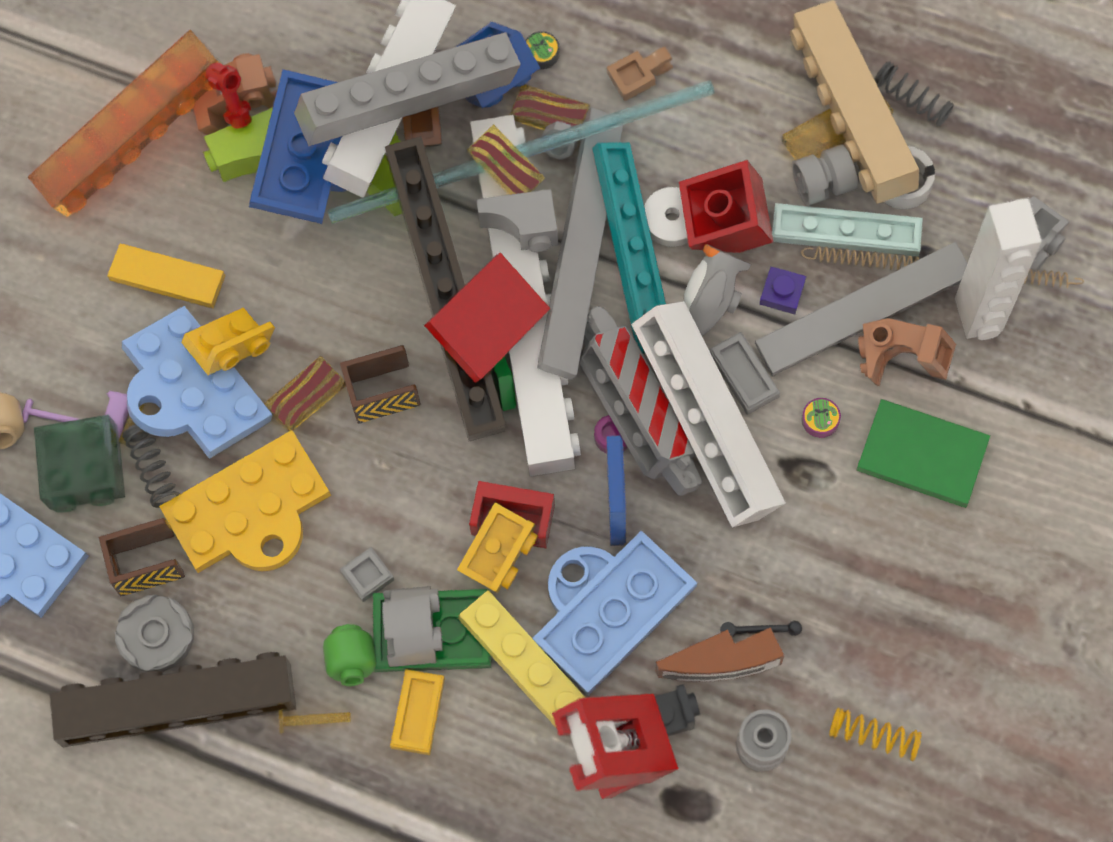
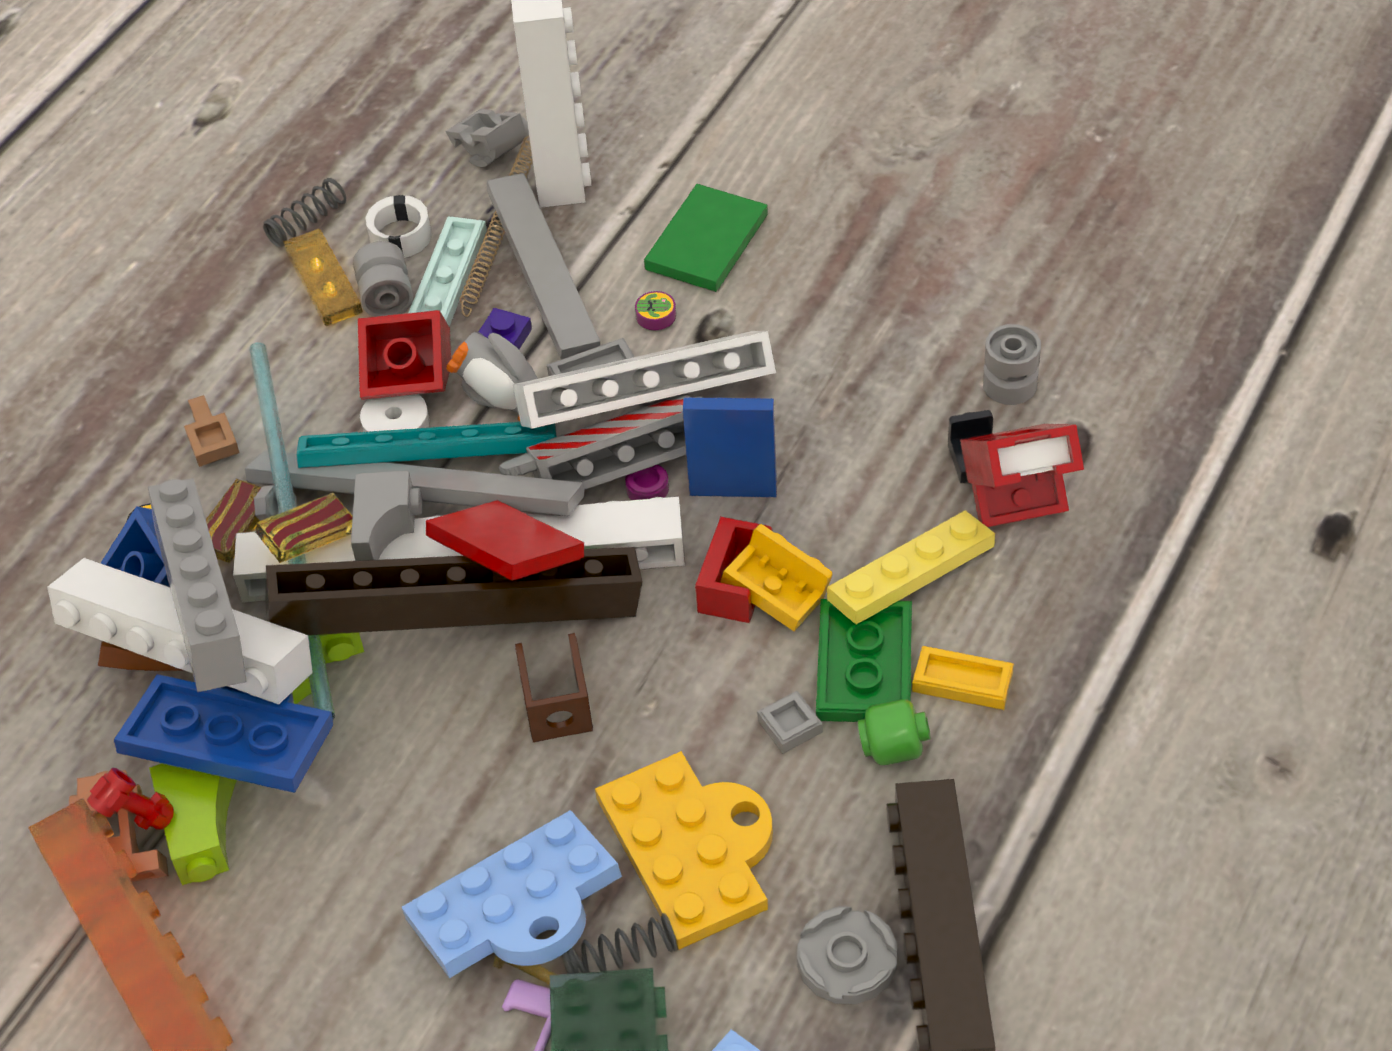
camera: 85 degrees left, 20 degrees down
reddish brown piece [99,518,185,597] -> none
yellow tile [107,243,225,309] -> none
yellow bracket [181,307,275,375] -> none
tile [264,355,346,432] -> none
clear yellow pin [279,710,351,734] -> none
light grey cylinder [383,586,443,667] -> none
light blue plate [532,531,697,696] -> none
dark orange slope [655,628,784,682] -> none
black hinge [720,620,802,637] -> none
tan brick [790,0,919,204] -> none
yellow piece [829,707,922,762] -> none
nougat tile [858,318,956,386] -> none

